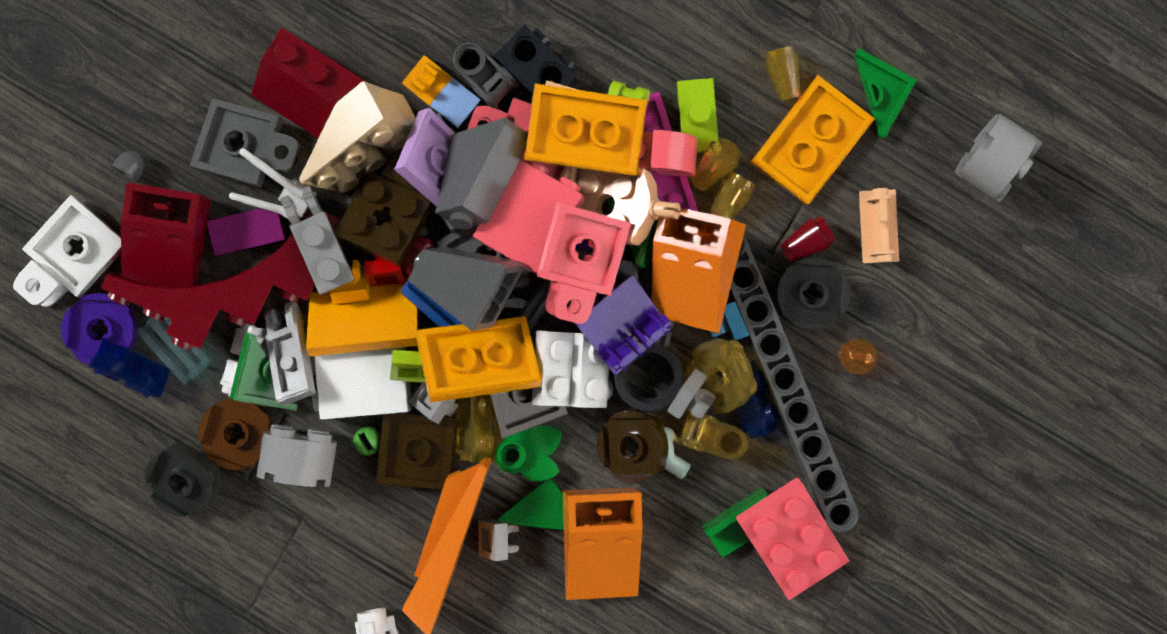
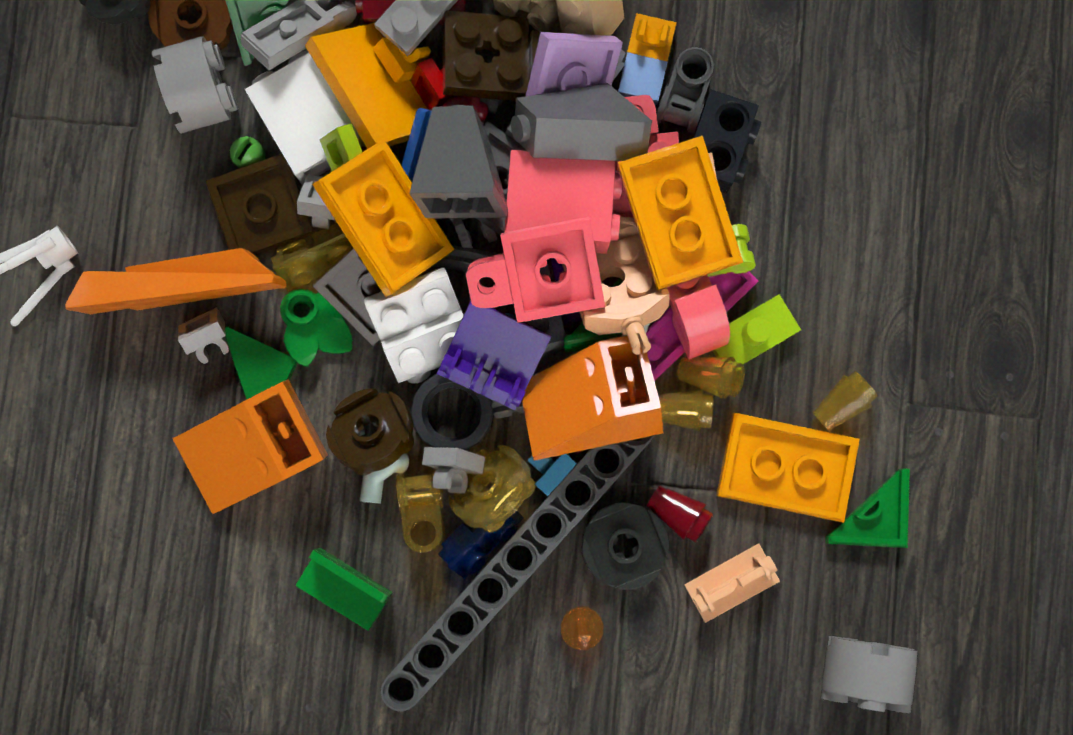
camera: 65 degrees right, 5 degrees down
coral plate [735,477,849,600] -> none

